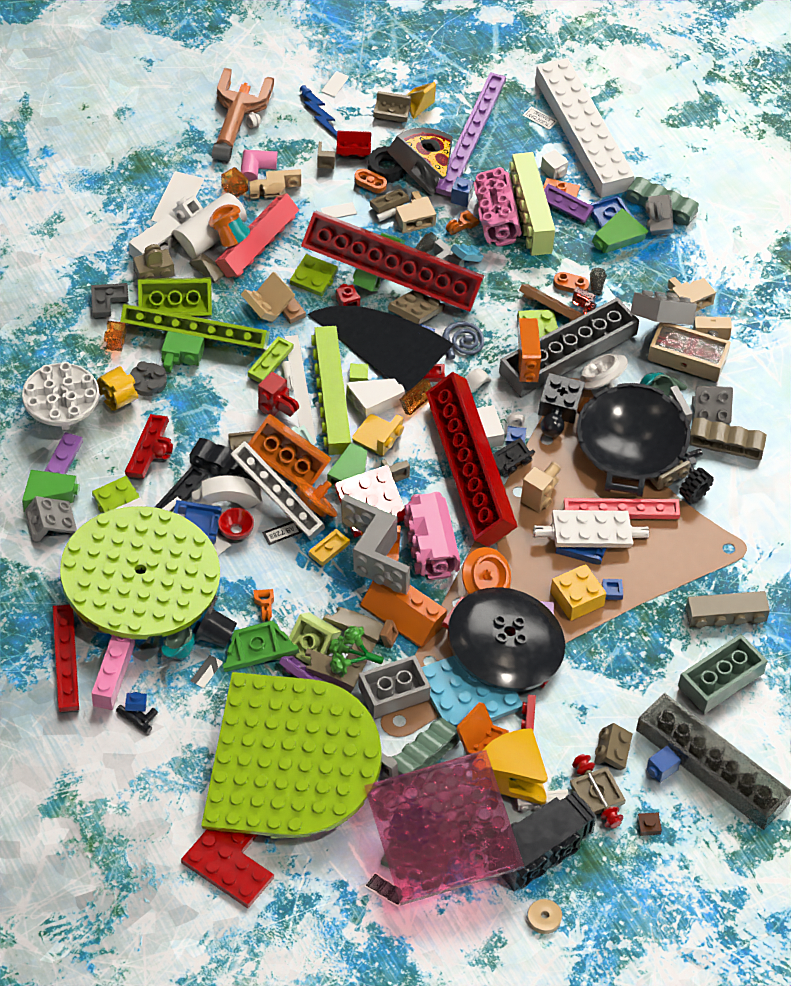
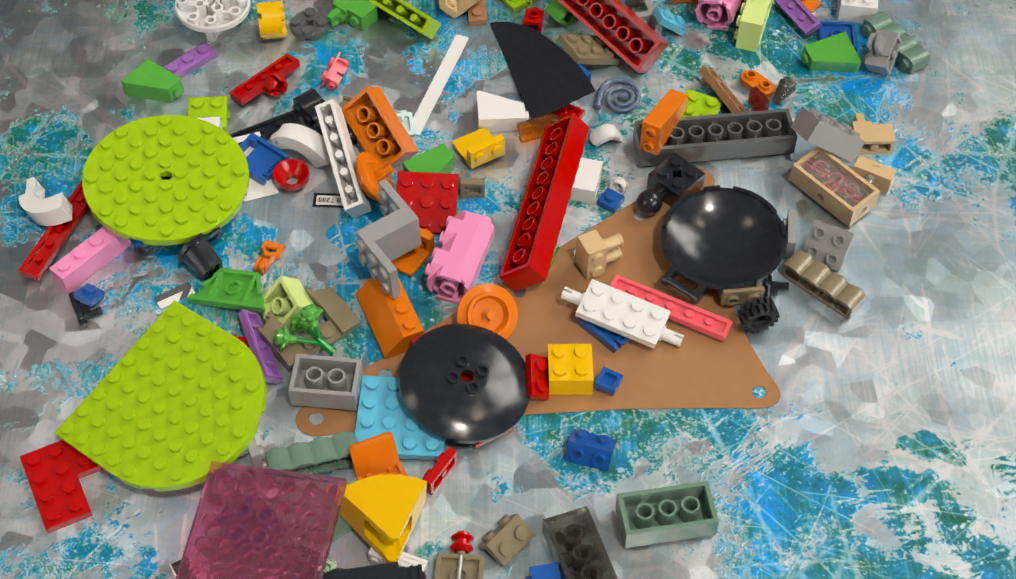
camera: 30 degrees right, 0 degrees up
light grey bracket [25,496,77,542] -> none
hair [161,626,195,659] -> none
lime plate [247,336,294,383] -> none
red brick [258,371,299,417] -> none
white piece [282,361,294,391] -> none
yellow plate [309,529,350,567] -> none
lime brick [311,326,351,455] -> none
lime tile [349,363,368,382] -> none
medium nougat tile [380,620,399,648] -> none
black bracket [493,438,535,476] -> none
white piece [579,354,628,389] -> none
sand green hair [640,372,687,396] -> none
brick [686,591,770,628] -> none
none -> white arch [19,177,72,226]
none -> coral hinge [320,52,349,90]
none -> red plate [525,353,549,401]
none -> blue bracket [565,429,617,471]

